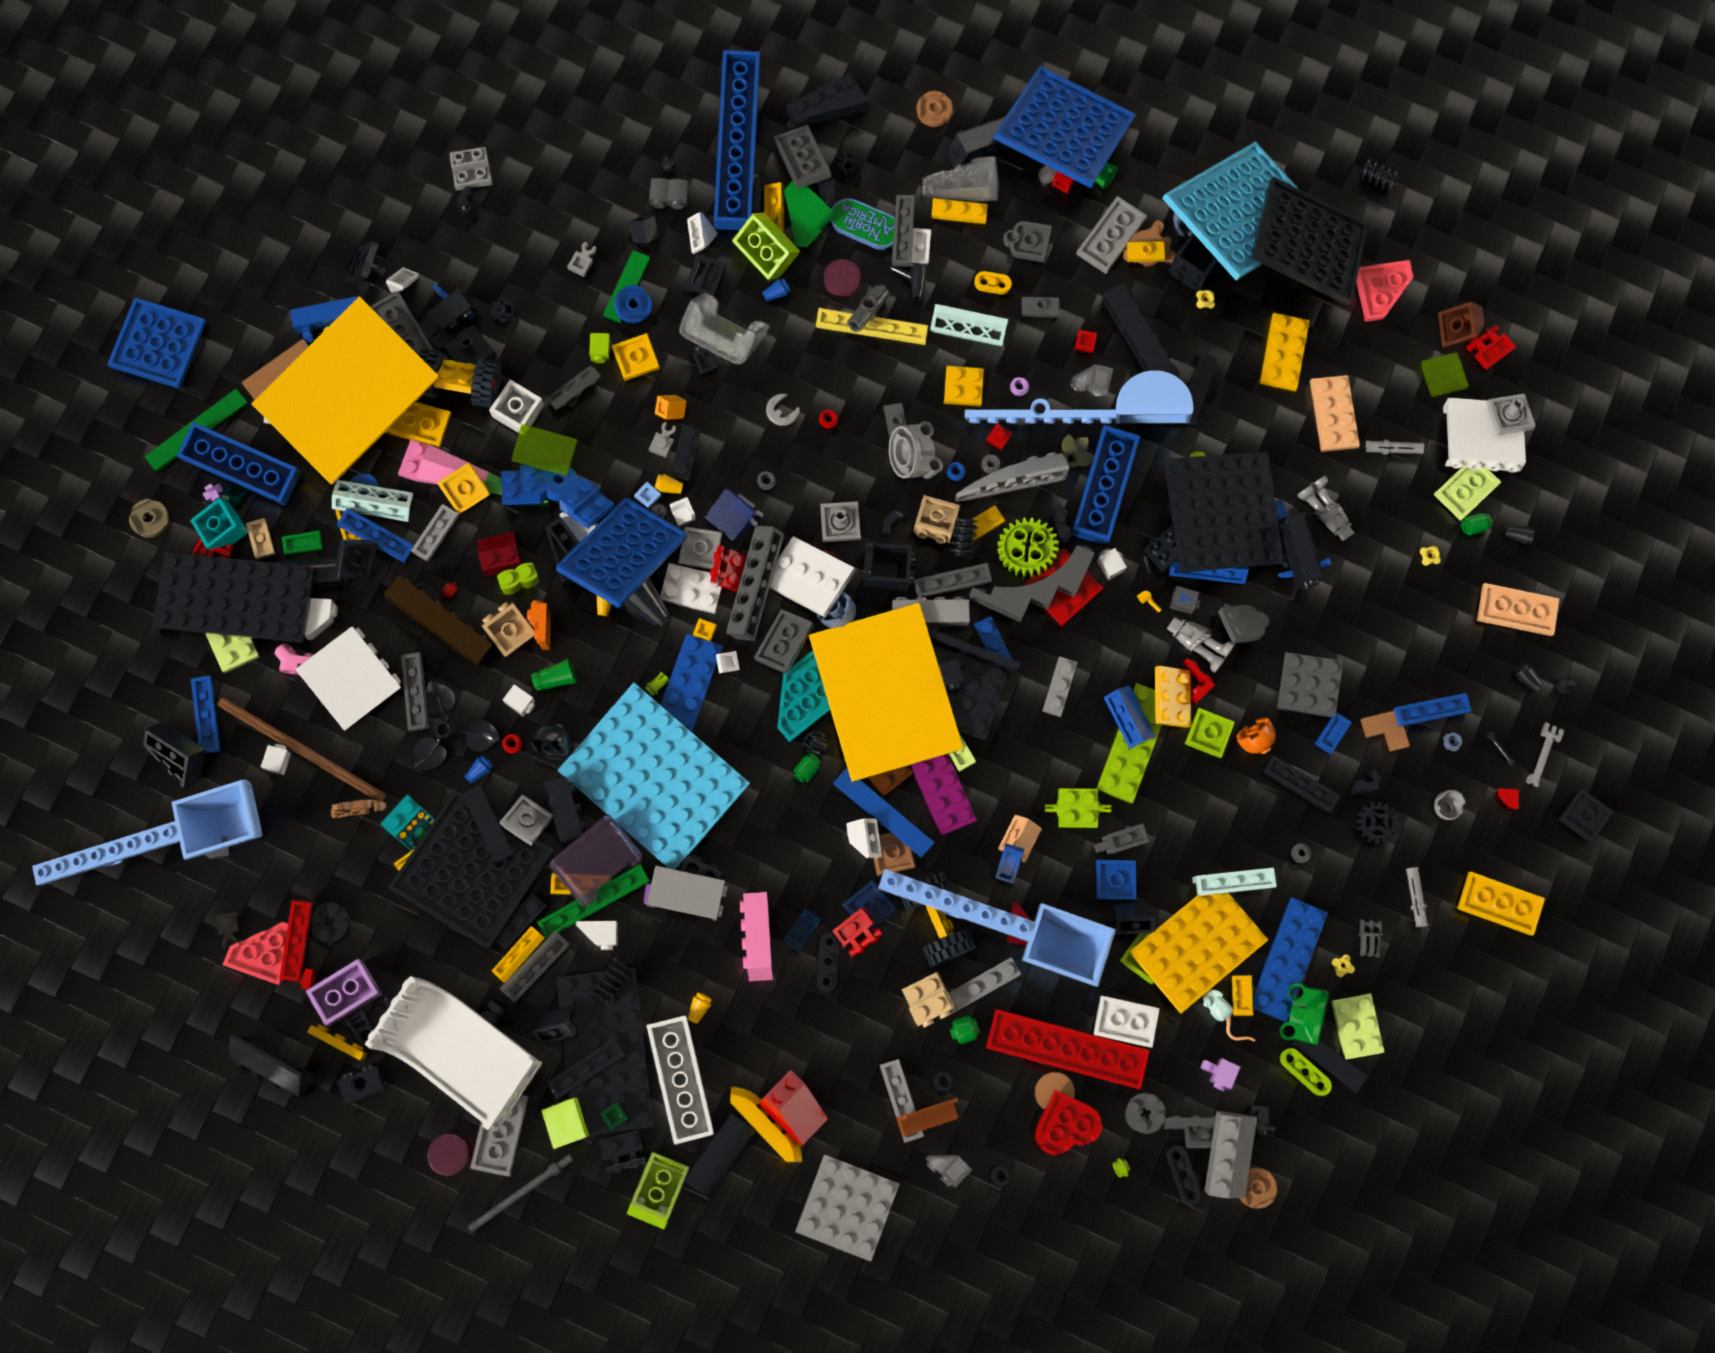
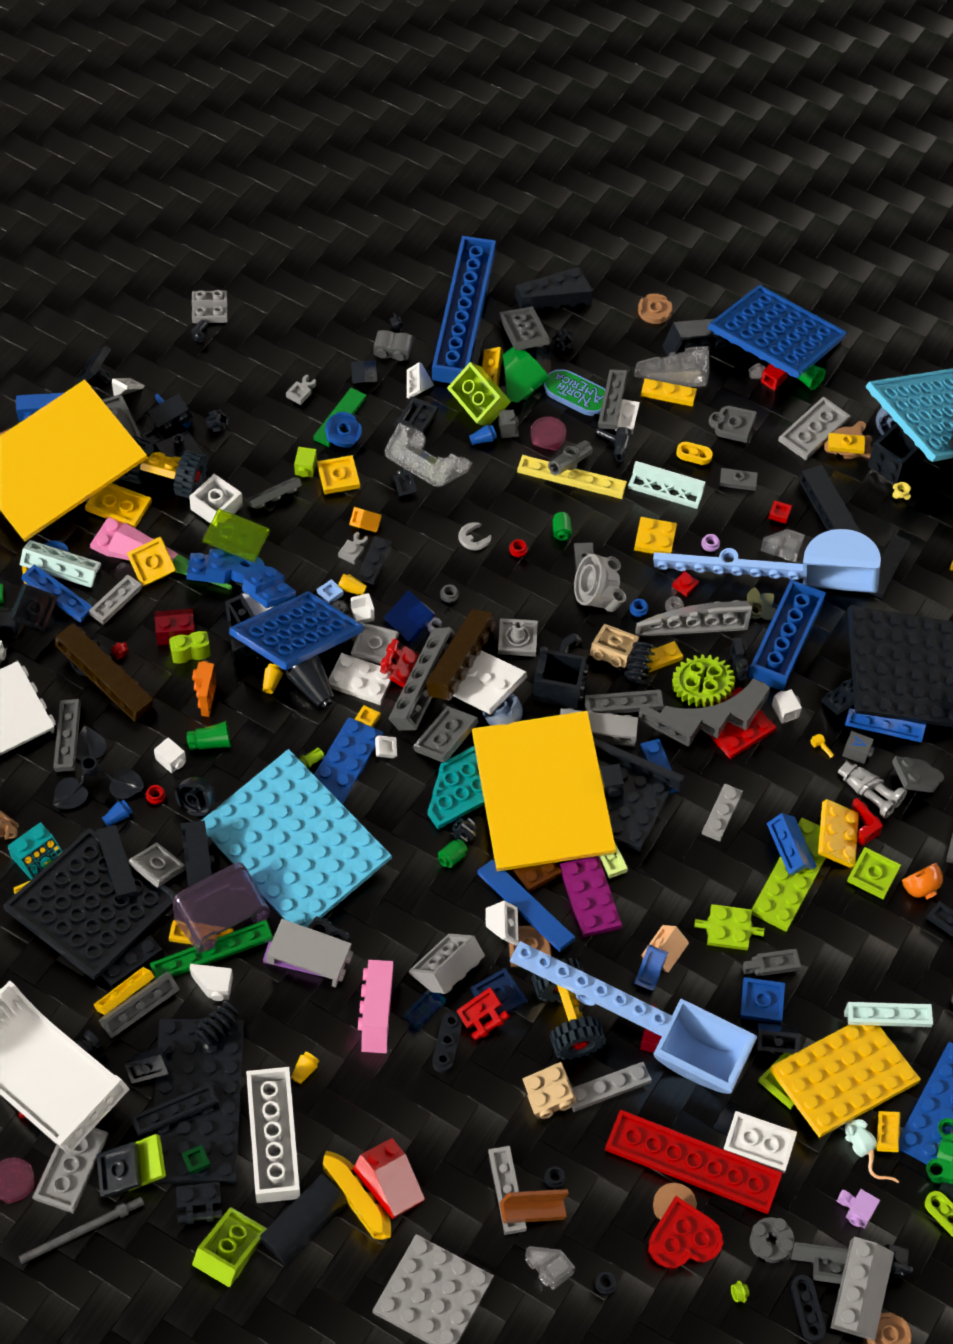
camera: 10 degrees right, 20 degrees down
tan plate [481,602,534,657] -> none
green head [950,1015,980,1044] -> none
none -> black plate [97,1142,142,1198]
none -> light grey slope [409,934,485,994]
none -> dark brown brick [426,609,496,700]
none -> dark grey brick [498,410,519,438]
none -> green brick [552,512,572,541]

